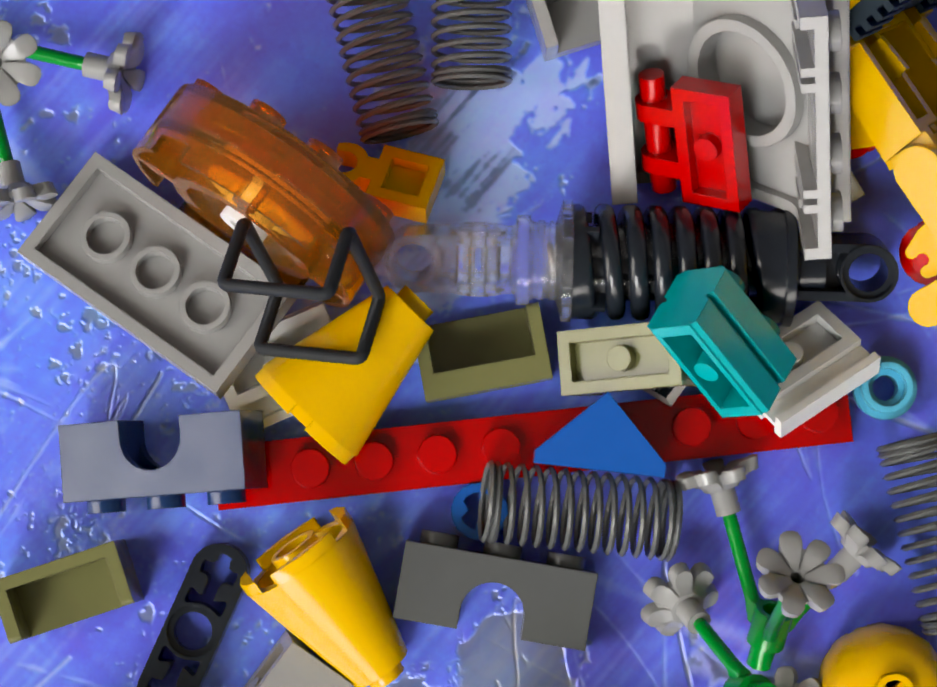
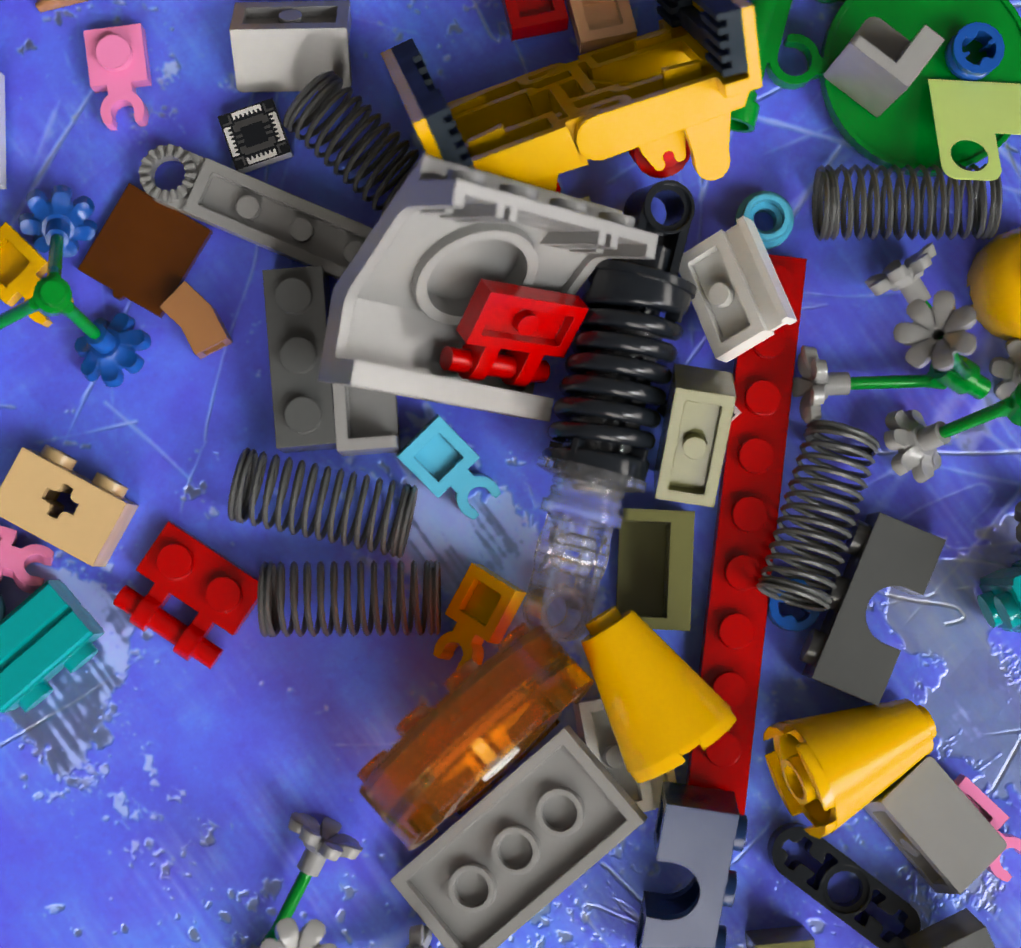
camera: 85 degrees left, 0 degrees up
black piece [217,218,385,365] -> none
blue slope [533,392,666,478] -> none
teal brick [647,266,797,418] -> none
none -> medium azure plate [396,414,501,520]

